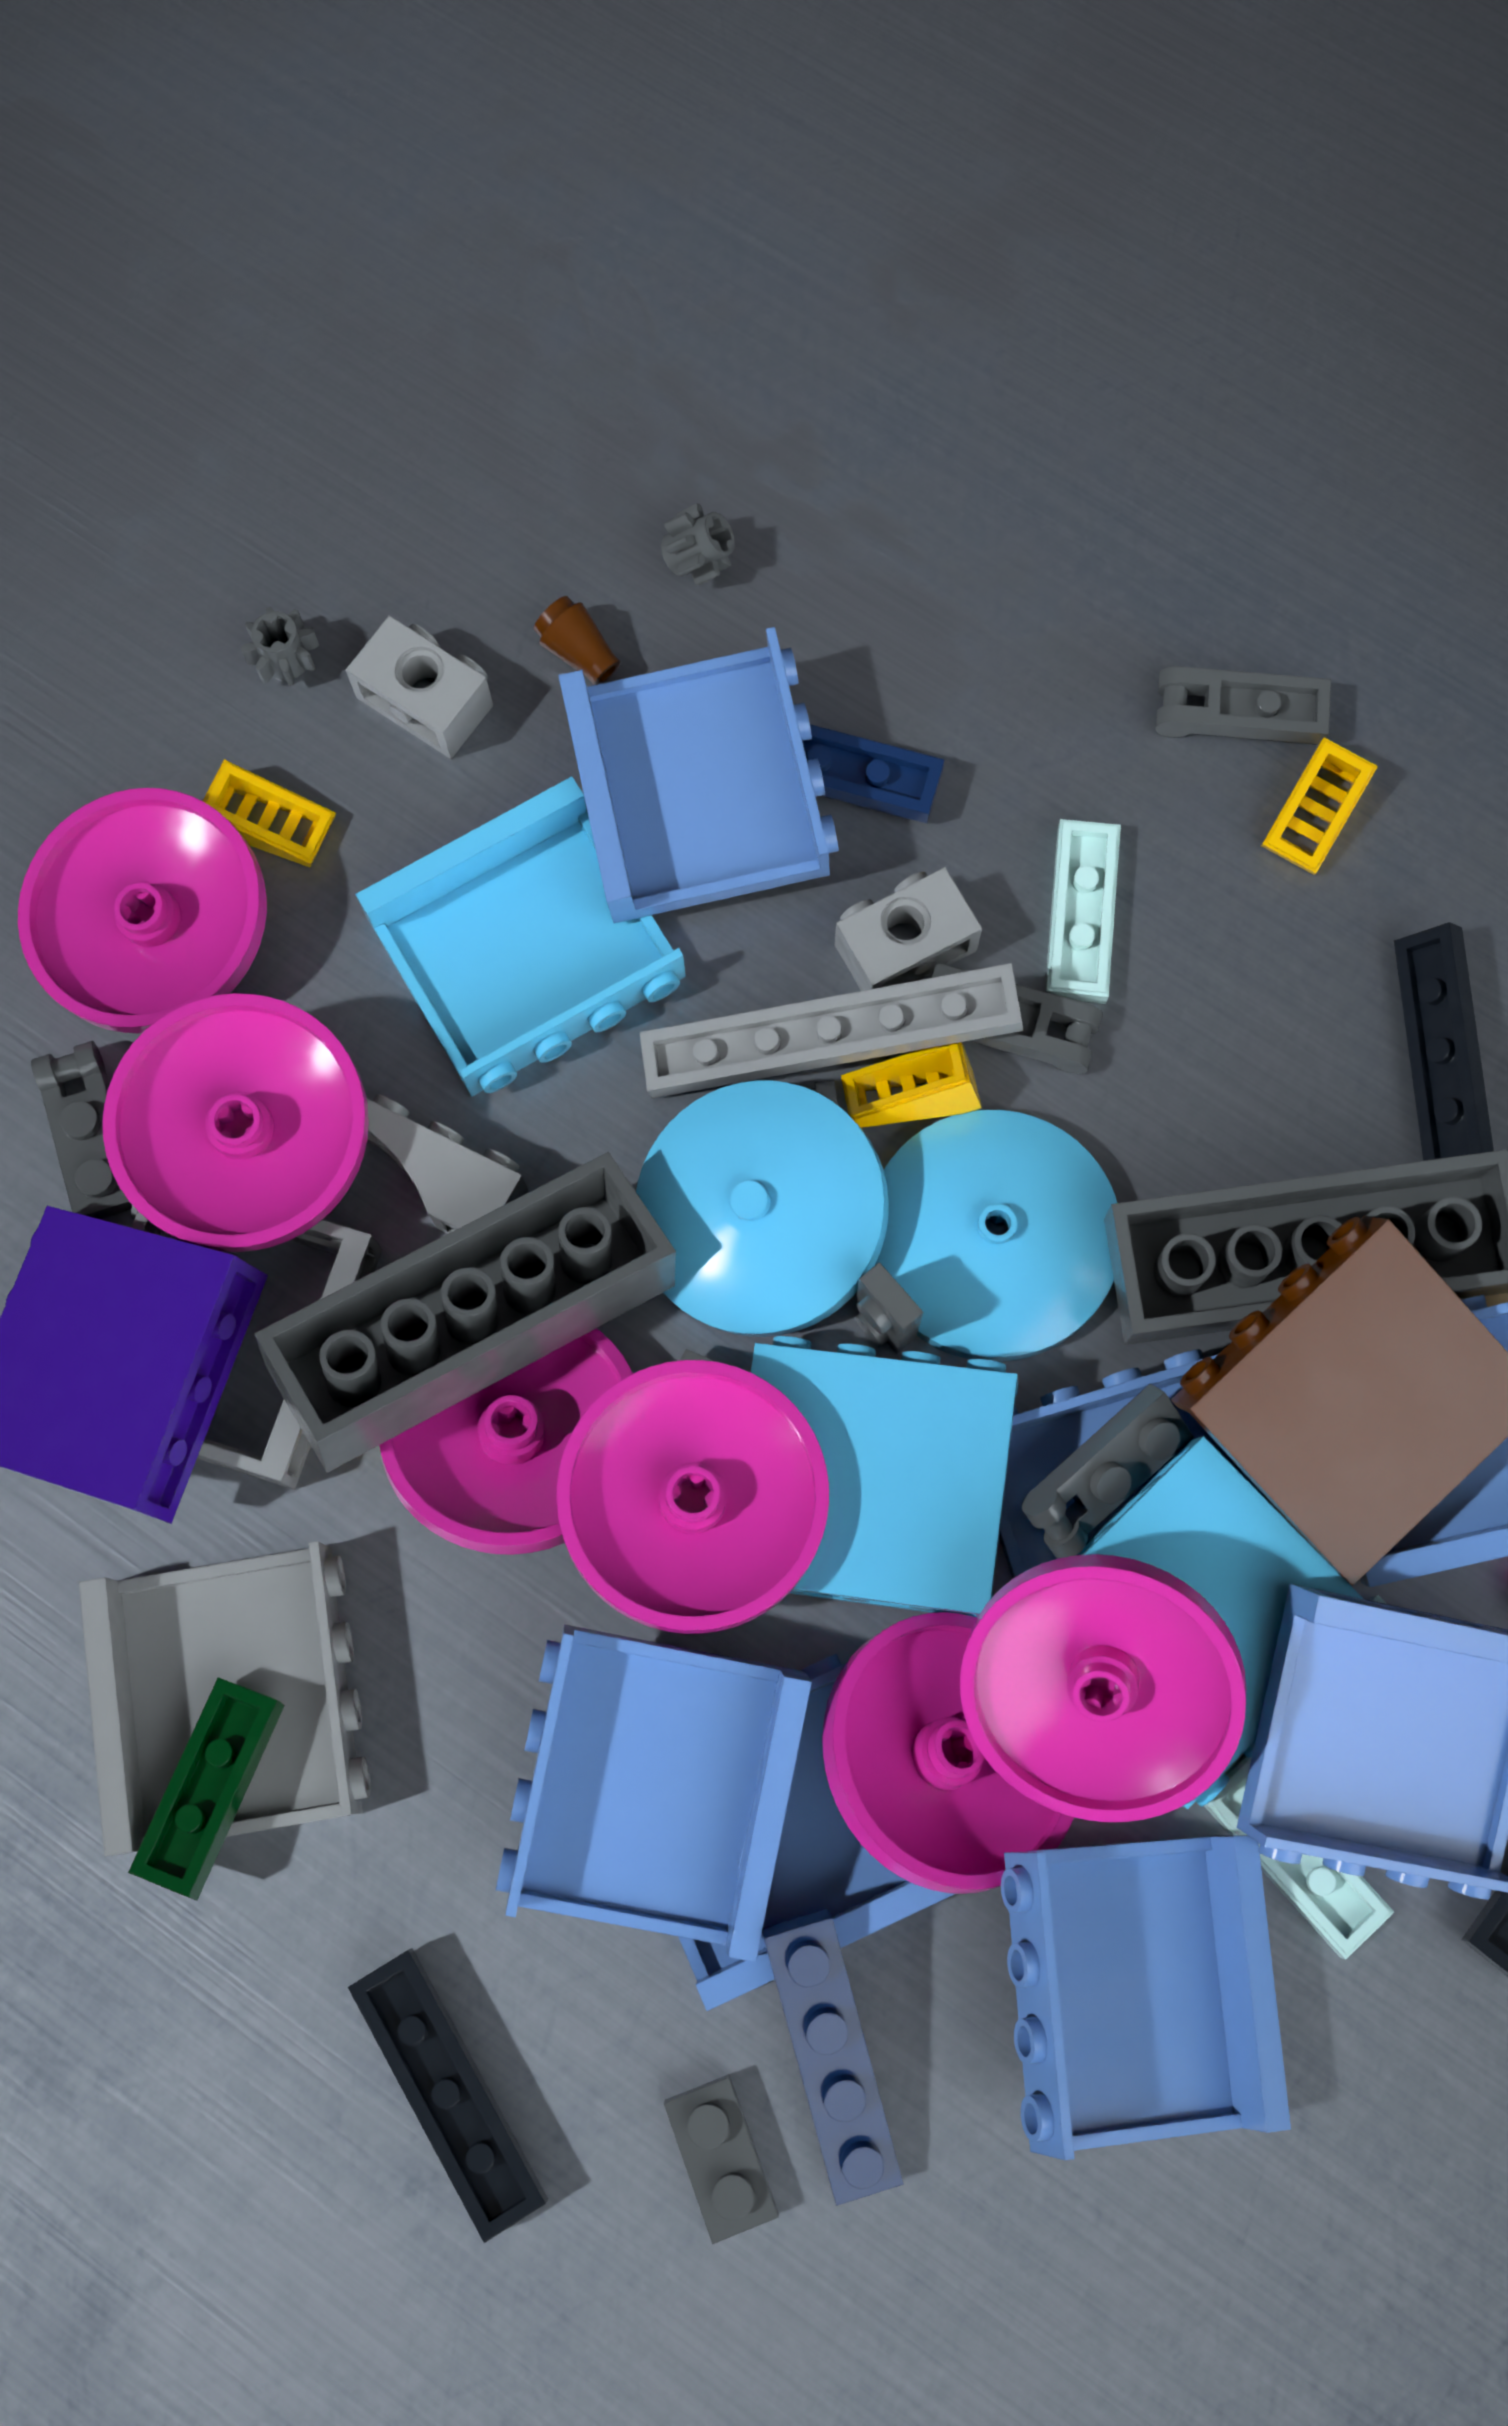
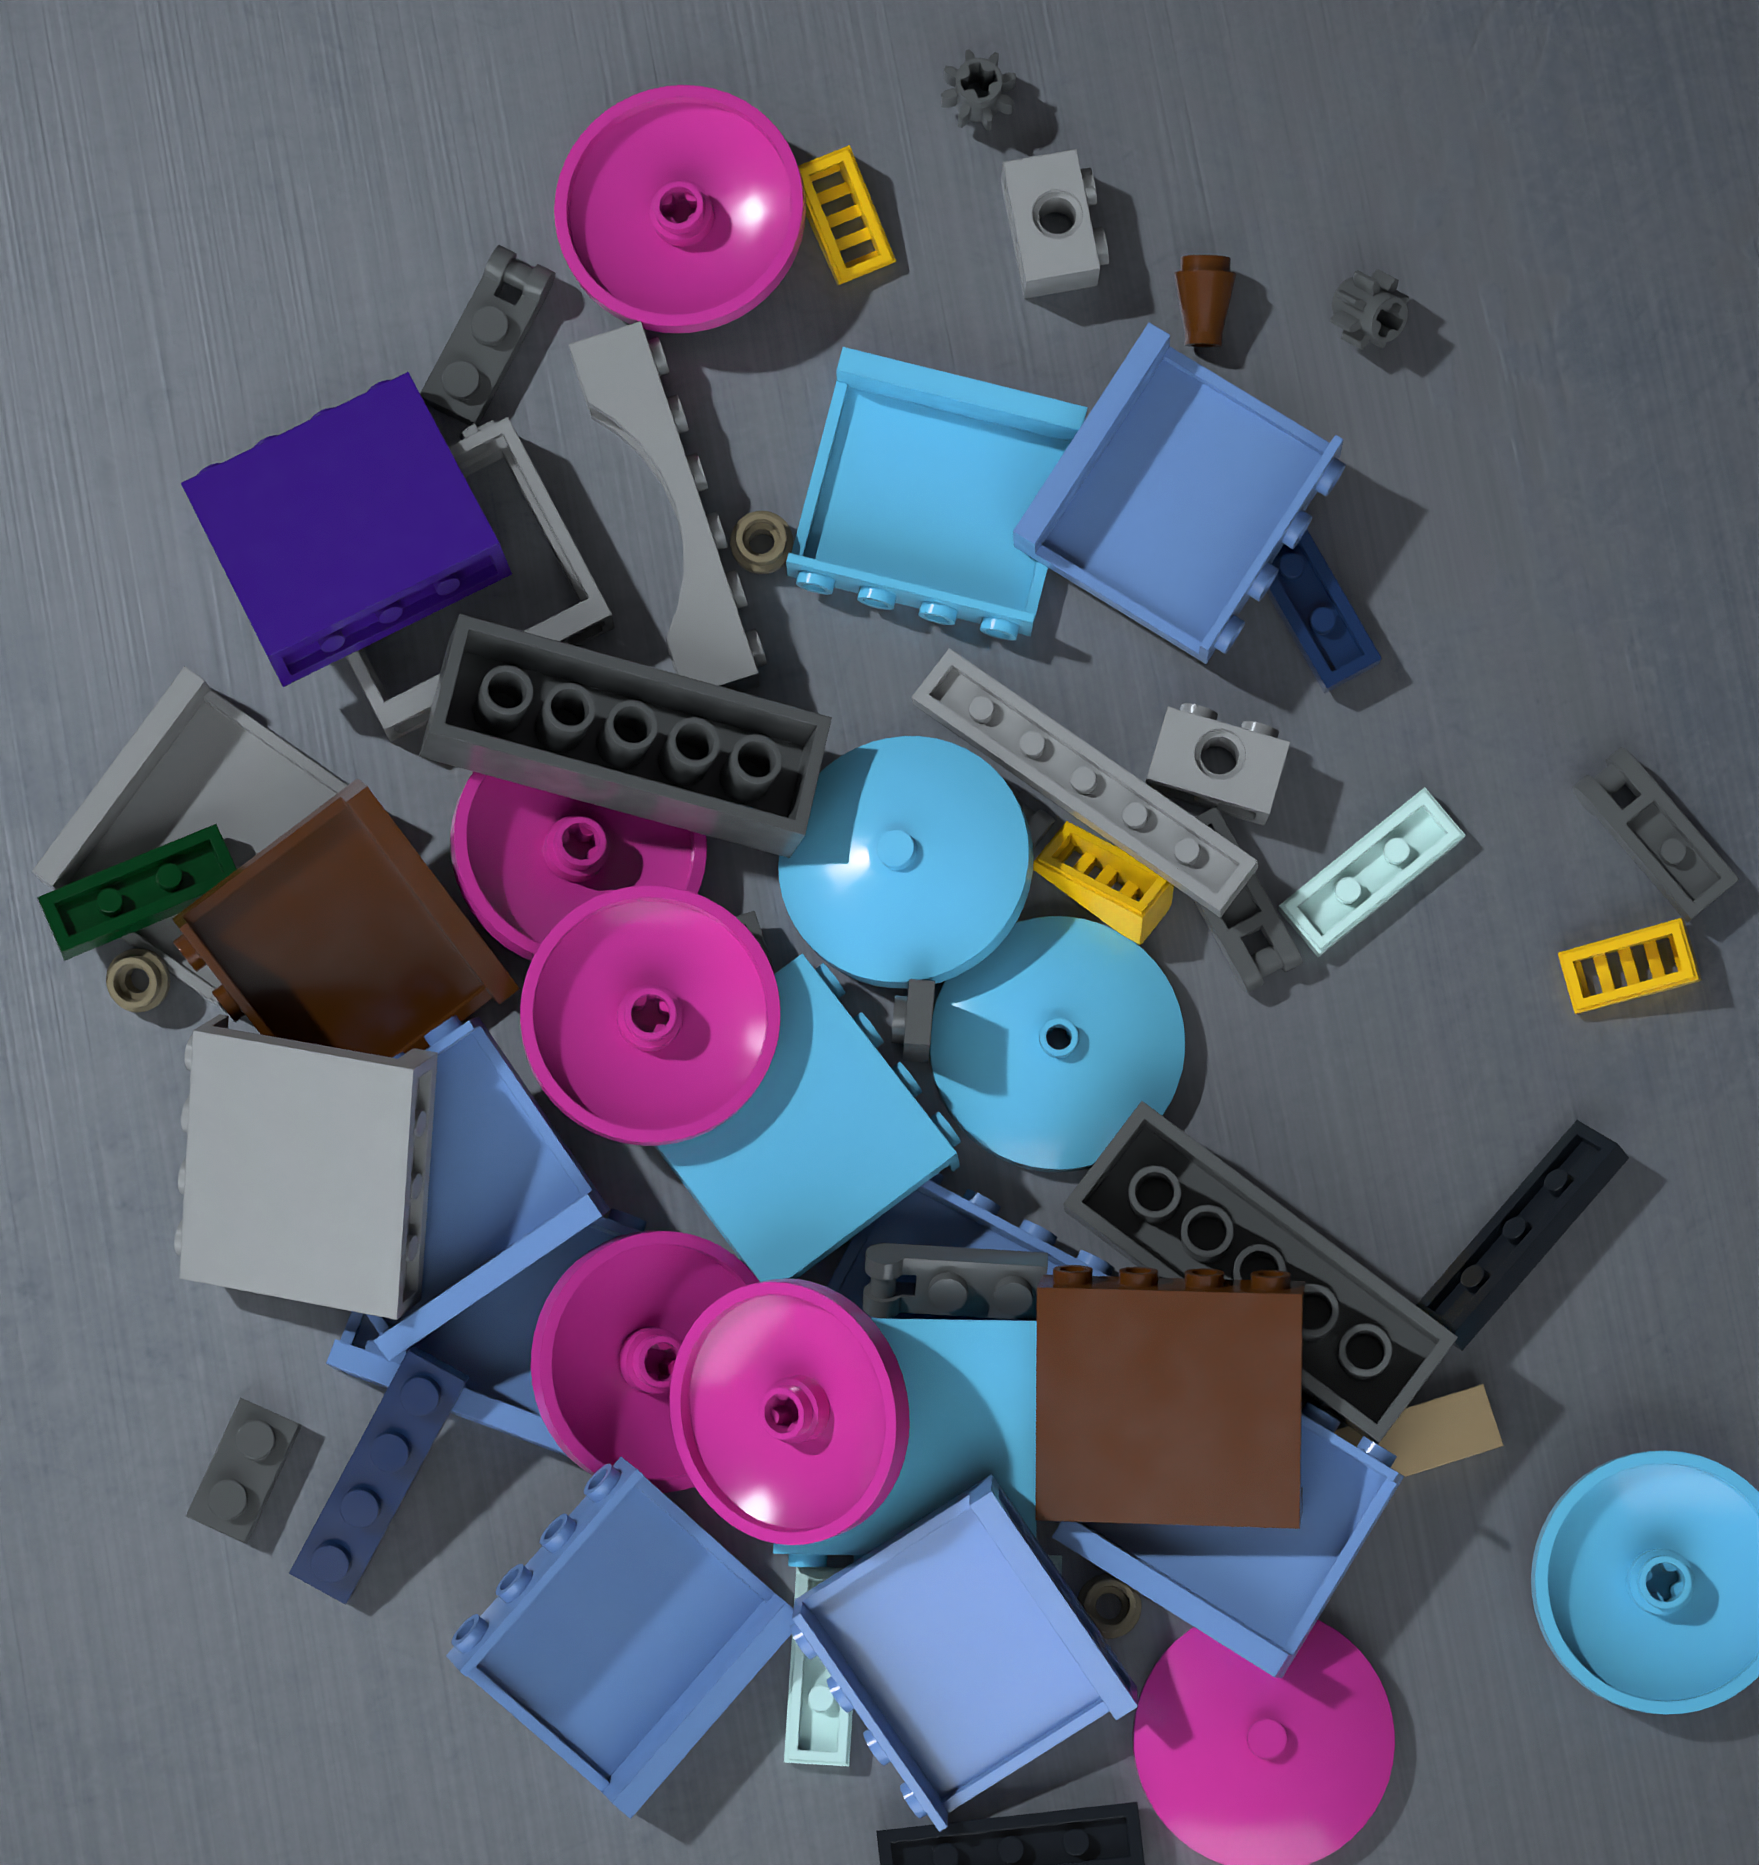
camera: 40 degrees right, 5 degrees up
dark pink dish [103,993,369,1252] -> none
black plate [348,1948,548,2243] -> none
none -> dark tan plate [106,948,171,1013]
none -> reddish brown panel [172,778,520,1058]
none -> light grey panel [174,1014,438,1320]
none -> dark tan plate [730,511,793,574]
none -> dark tan plate [1077,1573,1142,1639]

